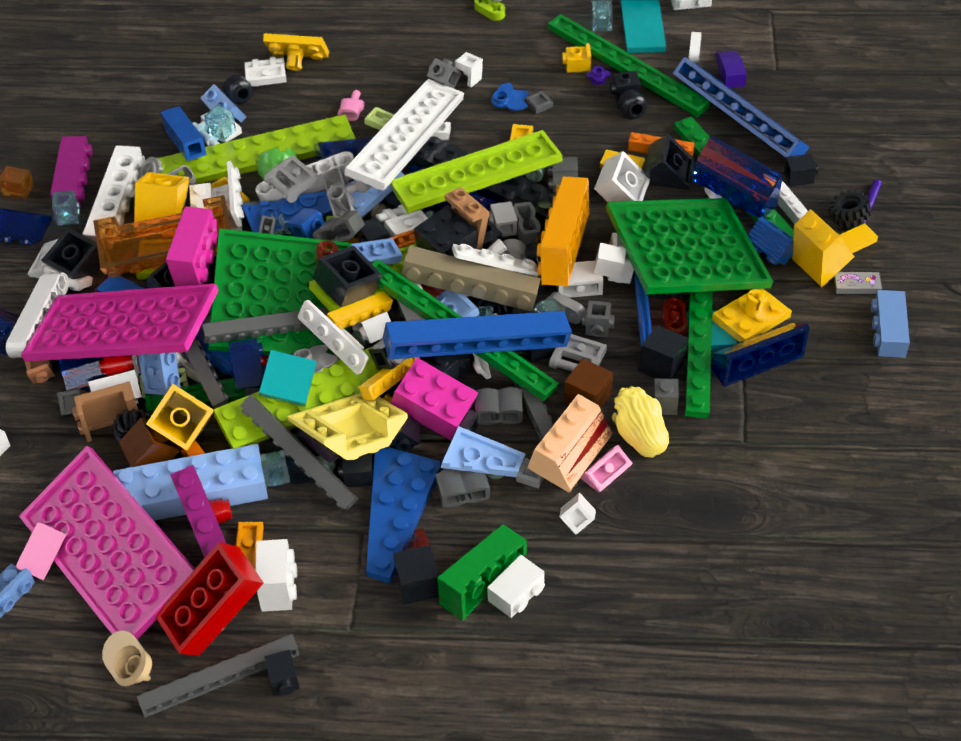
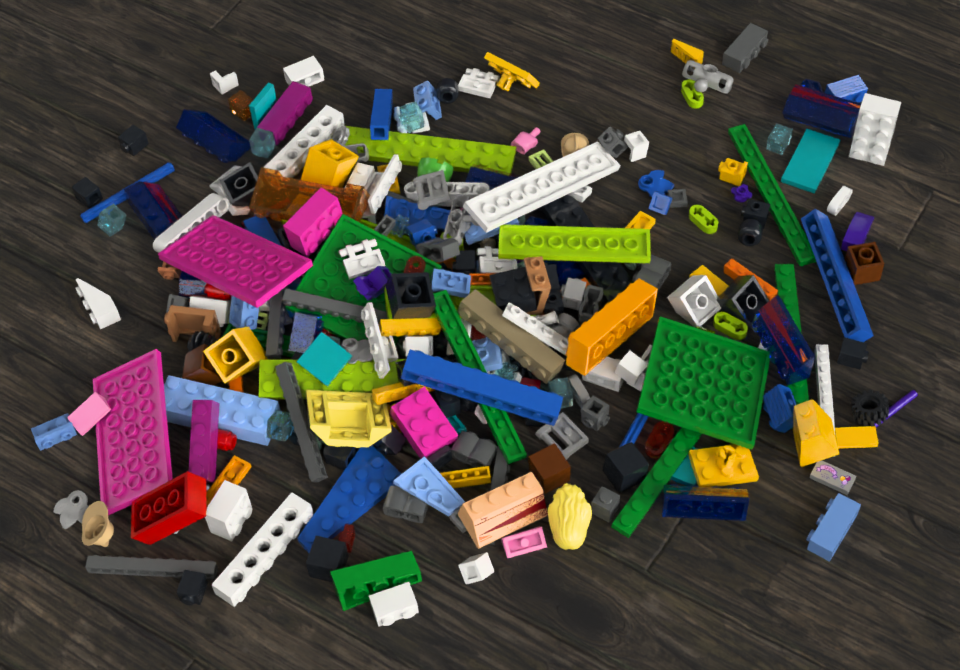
camera: 30 degrees right, 5 degrees up
none -> light grey plate [53,490,89,529]
none -> white brick [212,493,313,607]
none -> teal tile [249,82,277,130]
none -> white brick [283,56,324,87]
none -> white plate [339,239,386,280]
none -> dark purple brick [353,266,392,301]
none -> yellow piece [440,466,491,488]
none -> tan piece [561,133,589,157]
none -> plate [648,191,673,215]
none -> lime beam [689,205,719,234]
none -> lime beam [713,312,748,340]
none -> reddish brown head [845,242,884,285]

